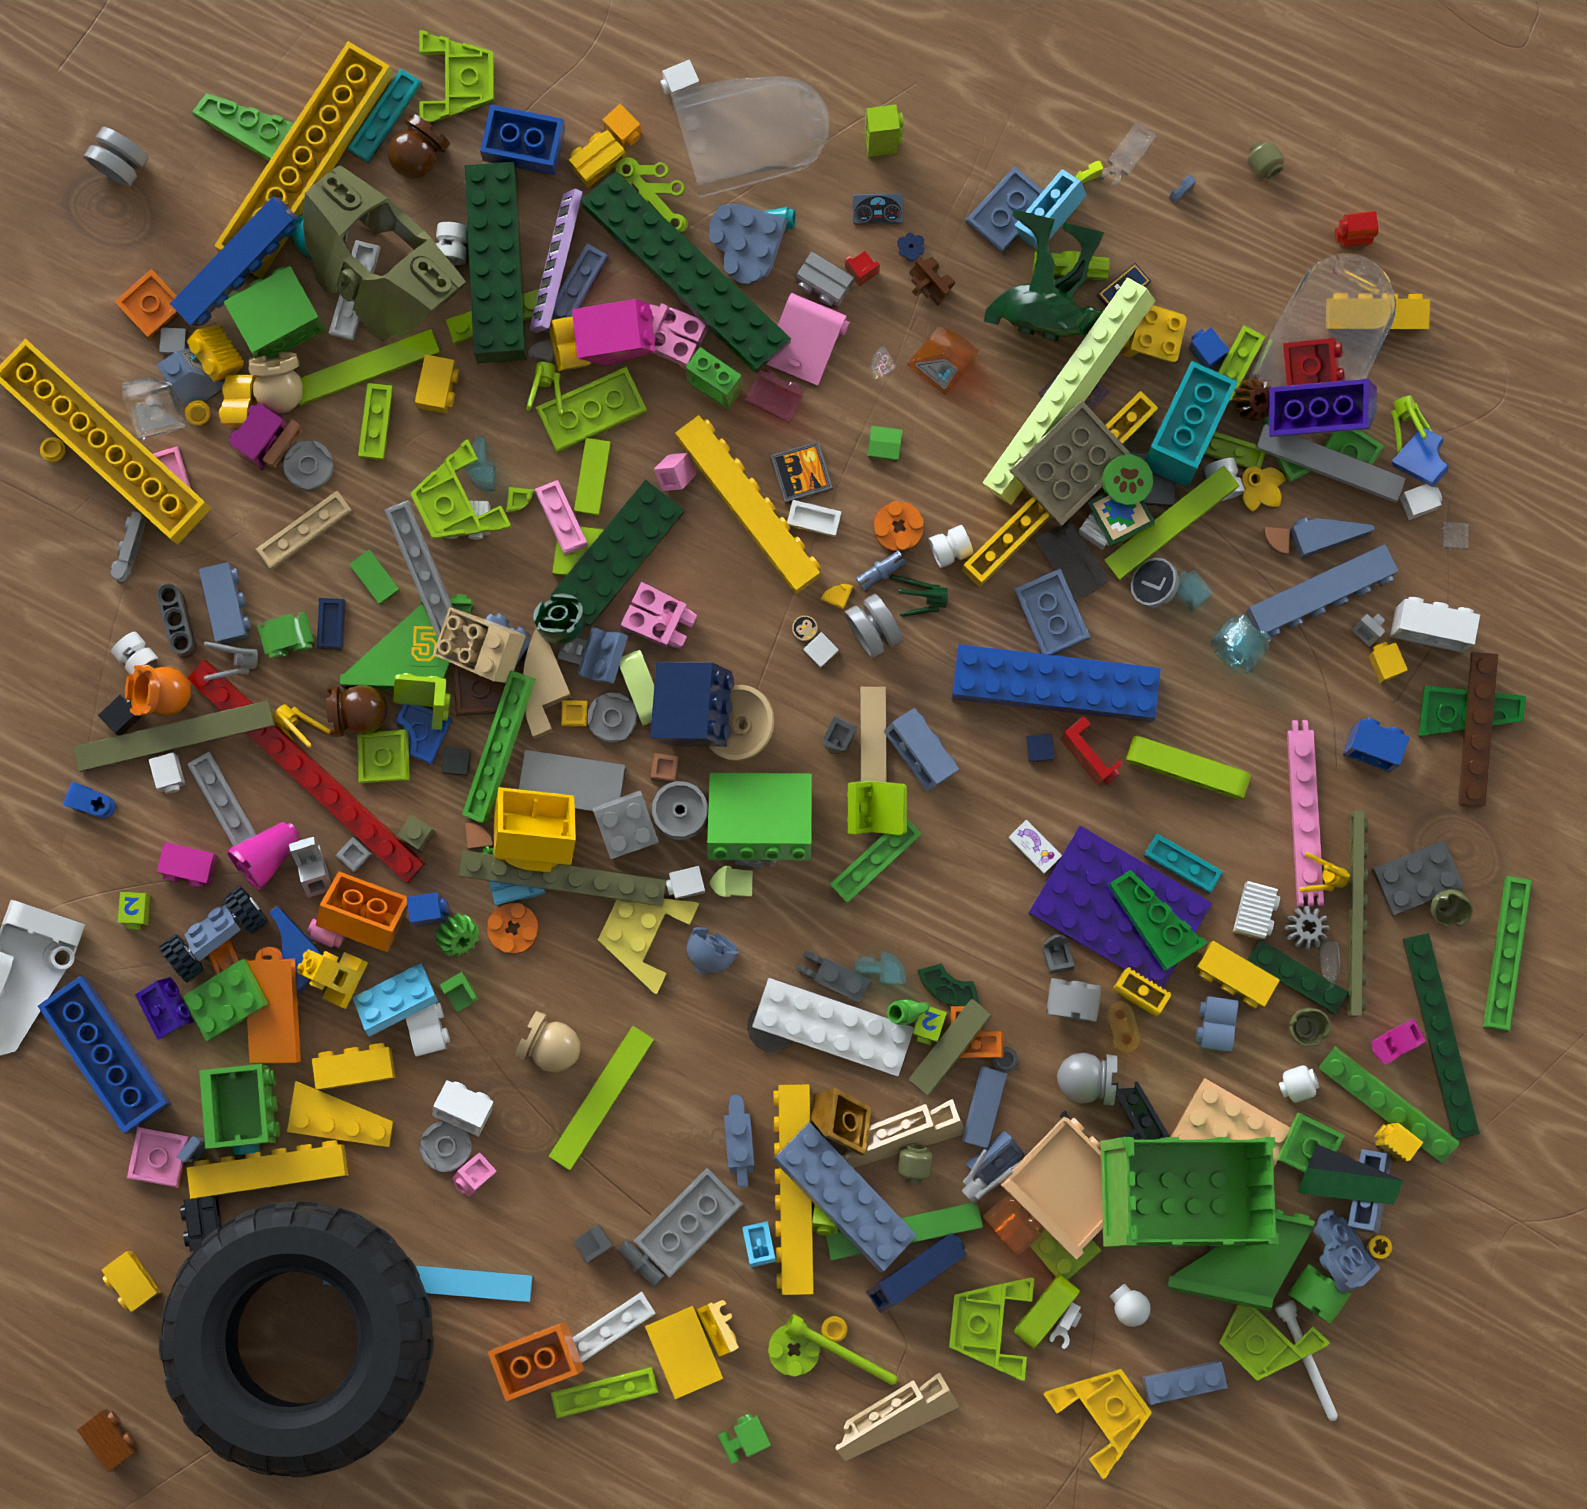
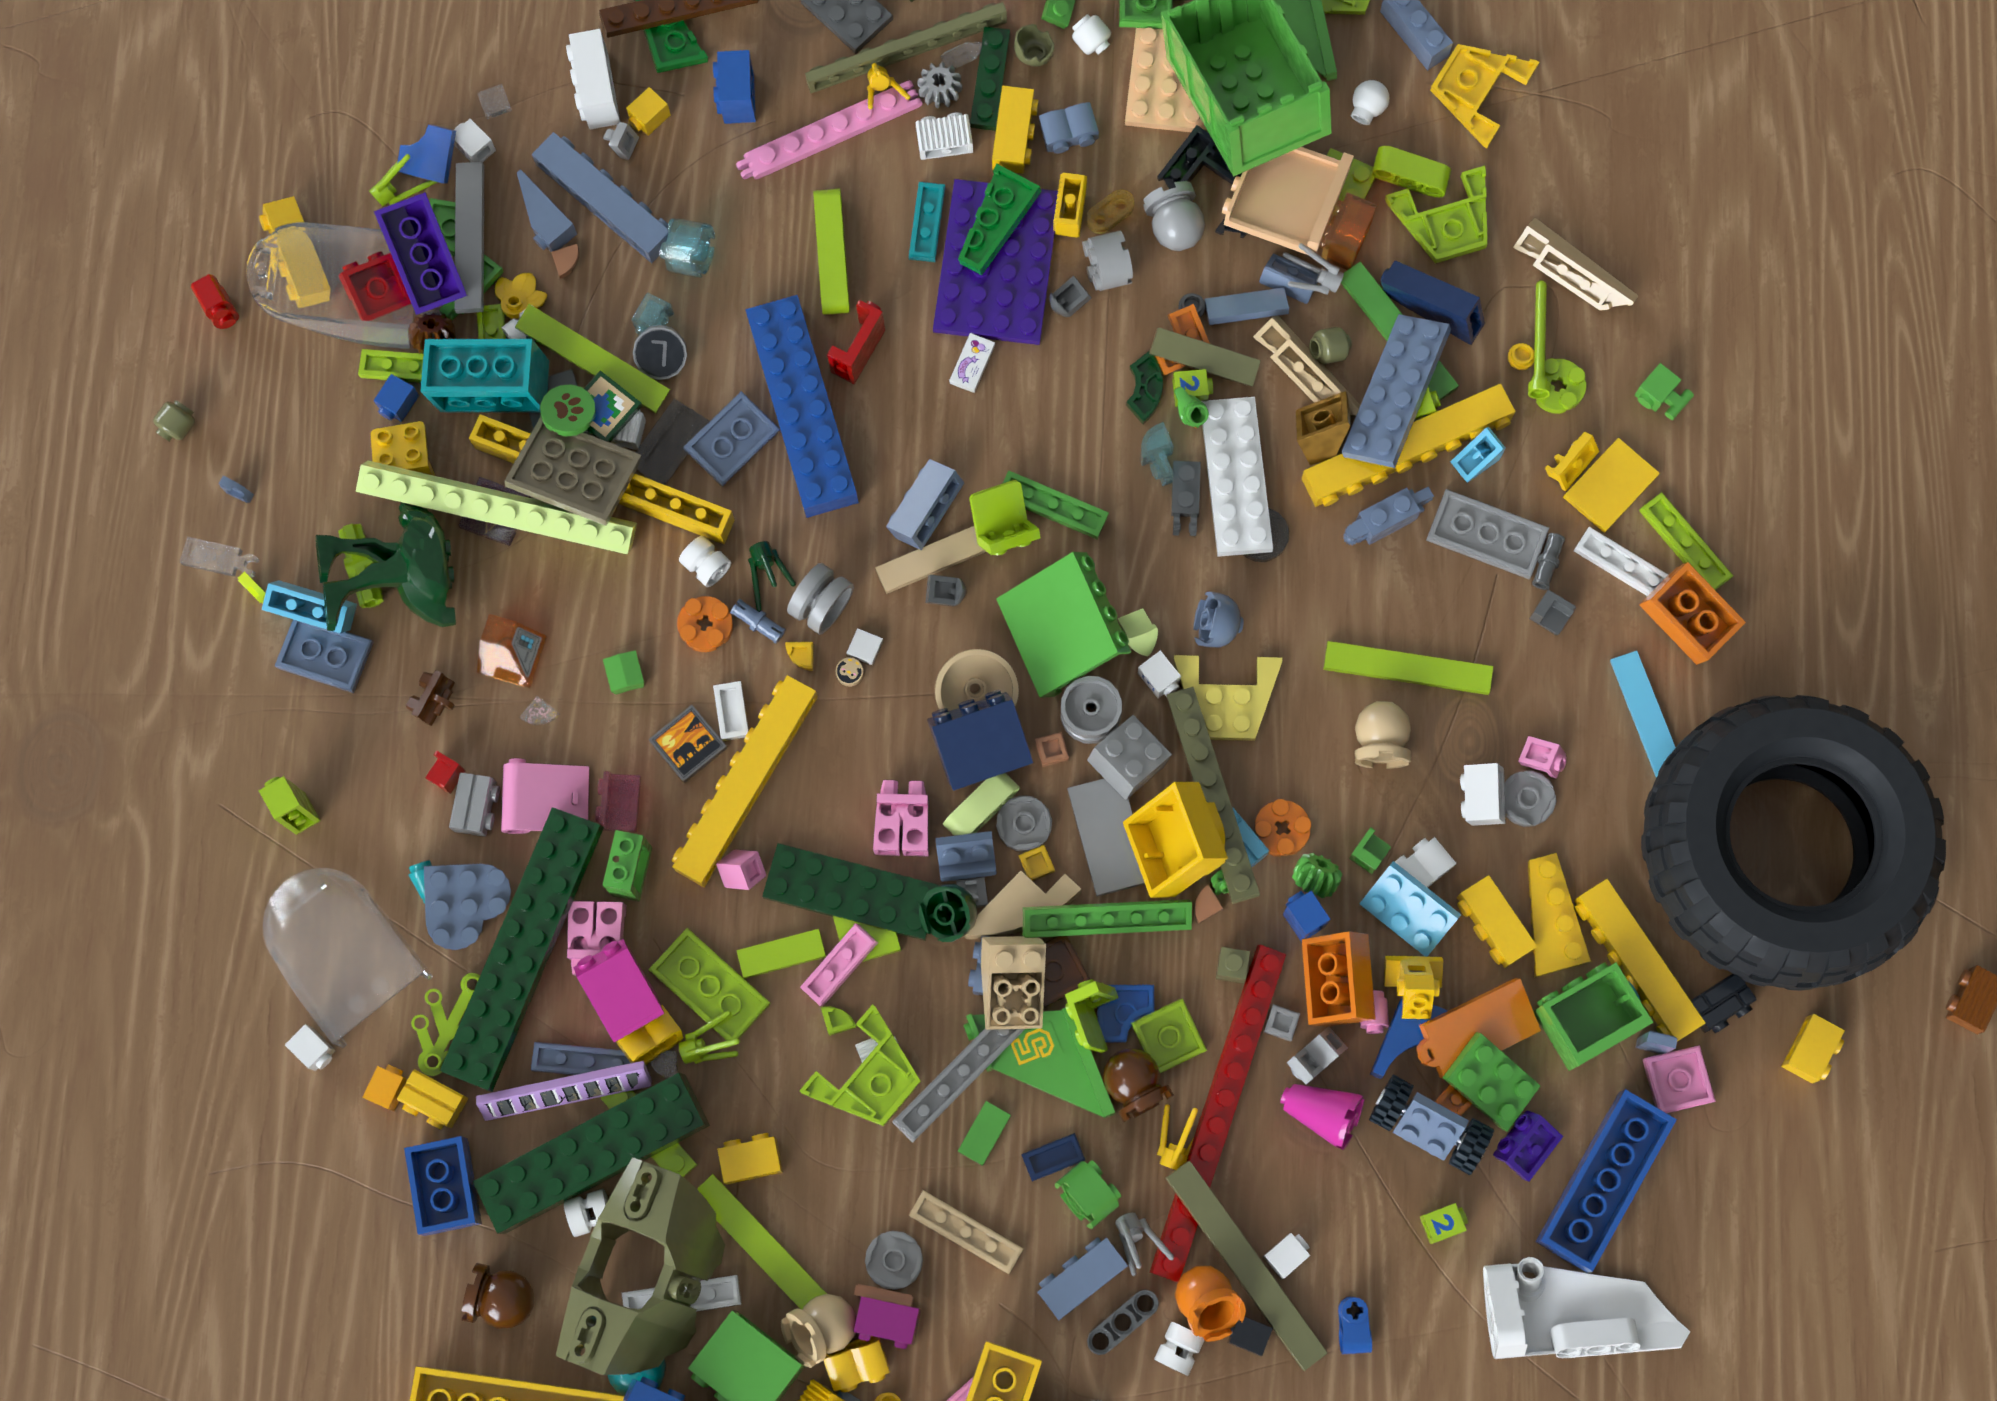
camera: 110 degrees left, 5 degrees down
dark pink brick [157,842,218,888] -> none
light grey tile [187,752,257,846] -> none
teal tile [347,68,422,164] -> none
lime plate [358,383,394,461] -> none
lime wing [419,30,494,124] -> none
pearl dark grey tile [442,747,471,776] -> none
clear light blue brick [465,436,496,492] -> none
slope [853,194,903,224] -> none
dark blue plant [897,233,924,261] -> none
dark blue tile [1026,734,1054,762] -> none
white plate [1049,1302,1082,1349] -> none
tile [1097,263,1151,307] -> none

